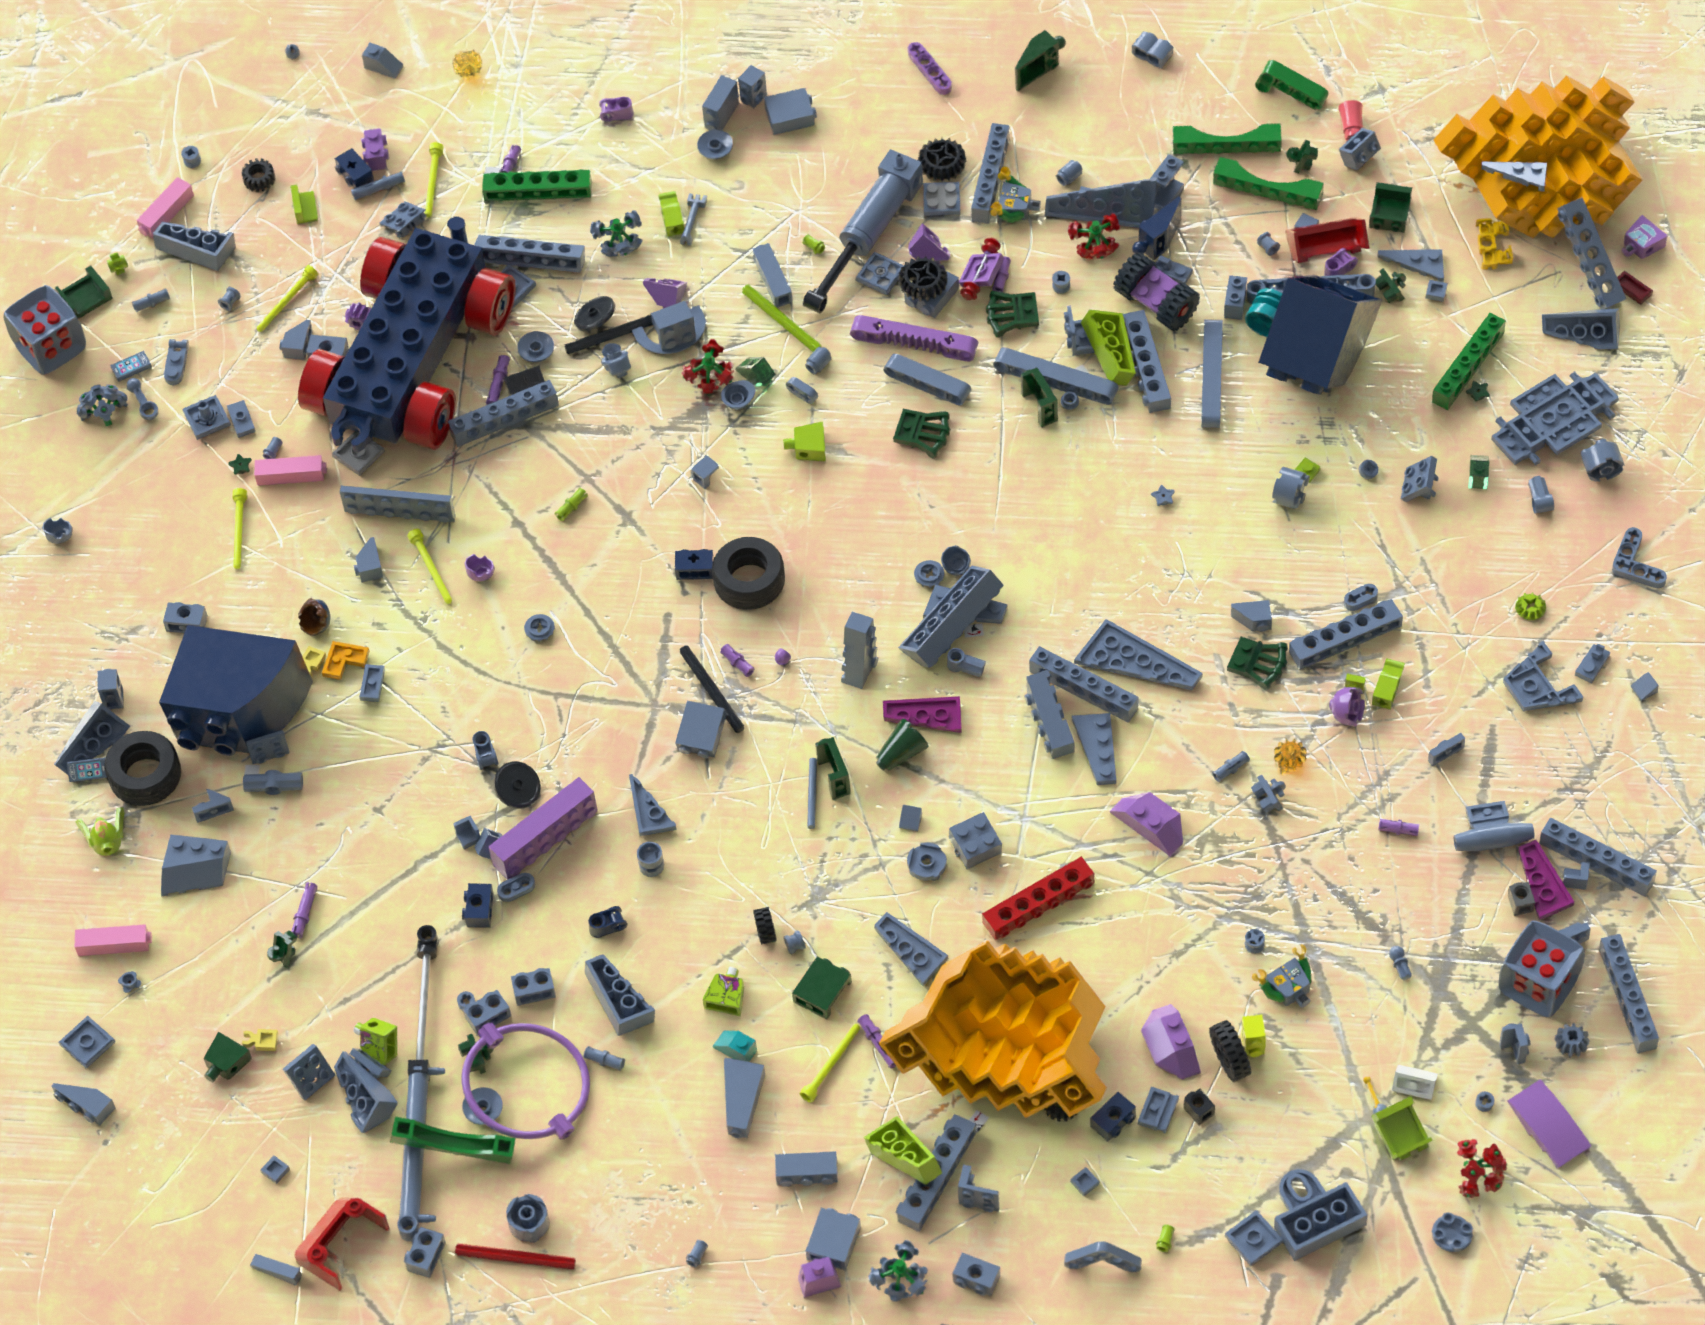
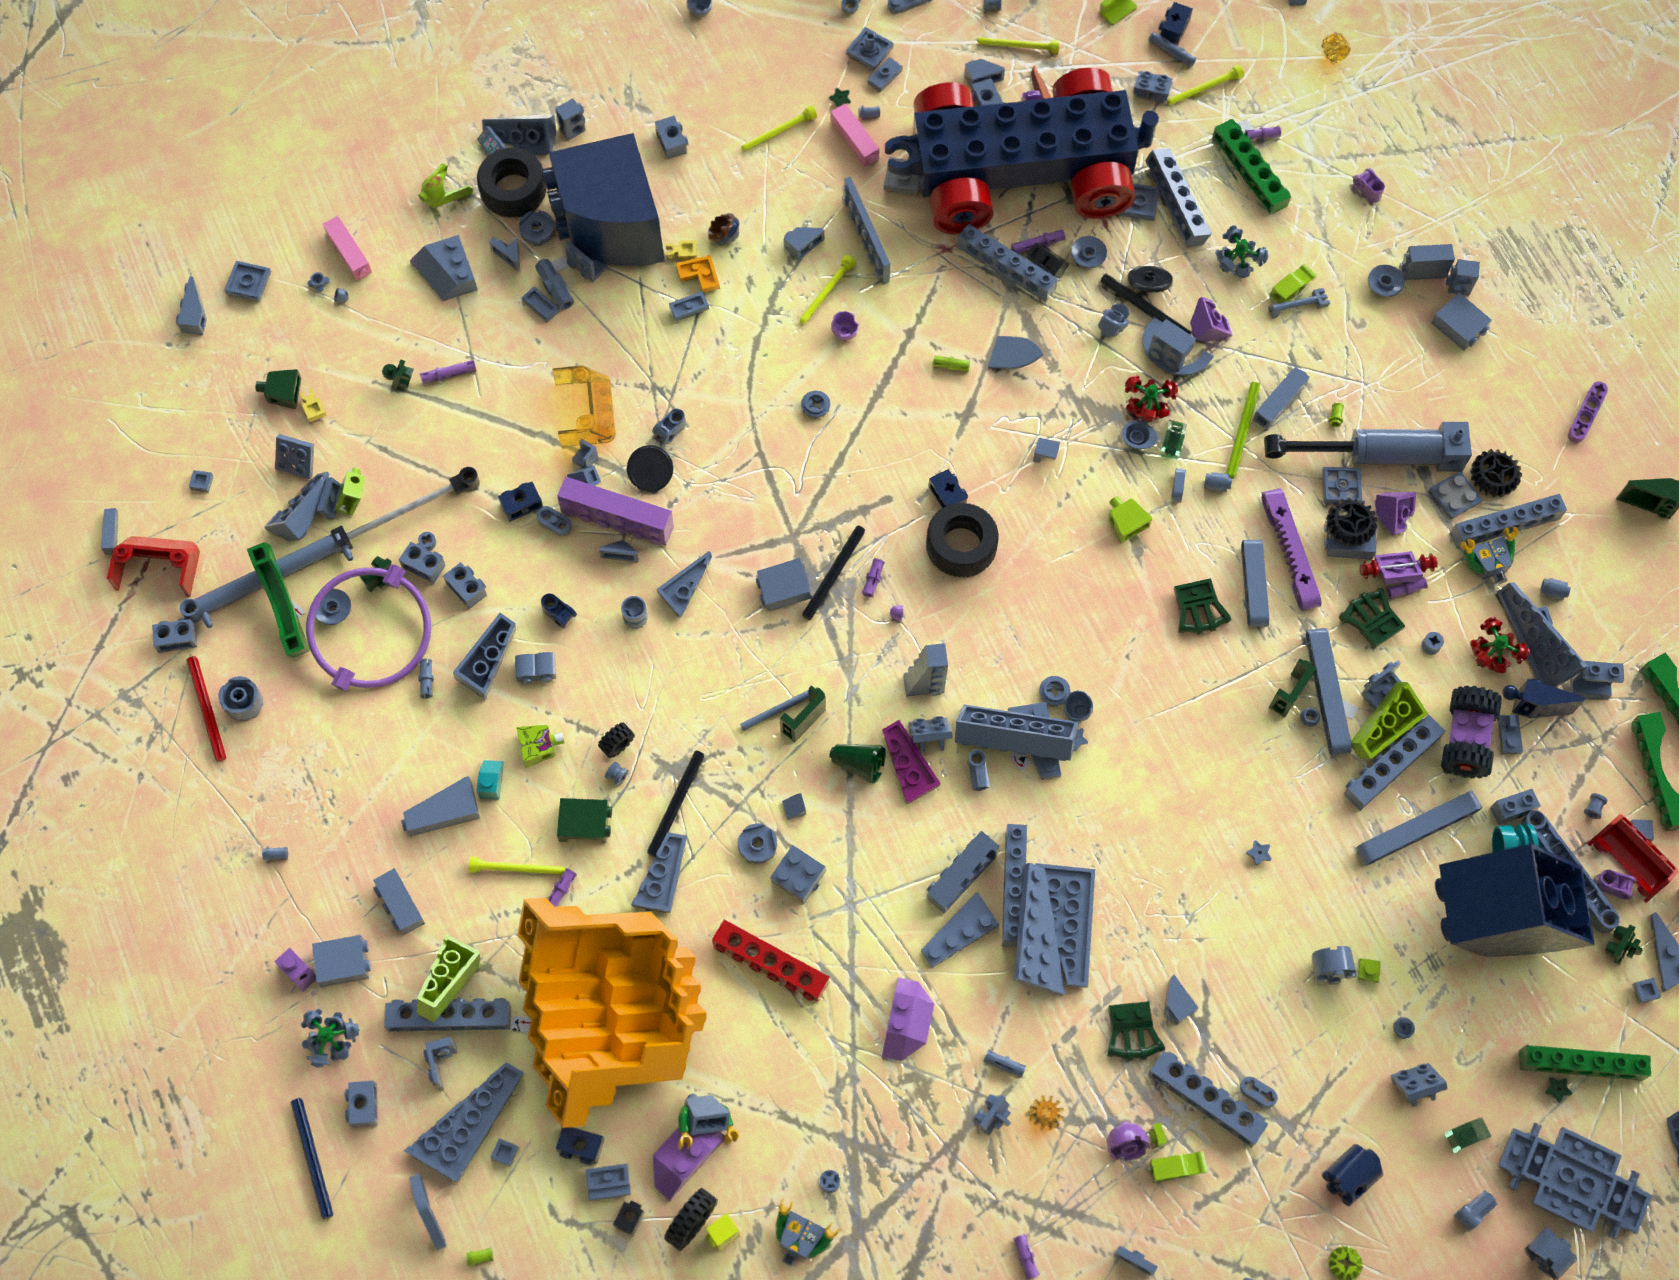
camera: 55 degrees right, 10 degrees up
medium lavender brick [361,128,389,171] -> none
none -> sand blue hinge [334,288,348,303]
none -> sand blue wing [404,1062,525,1183]
none -> sand blue brick [515,652,557,685]
none -> sand blue plate [519,210,555,246]
none -> sand blue tile [521,287,560,322]
none -> clear yellow windscreen [552,365,616,448]
none -> sand blue slope [599,540,639,562]
none -> black axle [647,750,704,857]
none -> sand blue torso [677,1093,739,1150]
none -> sand blue plate [908,716,953,753]
none -> sand blue shield [988,336,1043,369]
none -> sand blue wing [1013,863,1065,996]
none -> bar [1031,64,1052,99]
none -> dark blue cylinder [1321,1144,1384,1207]

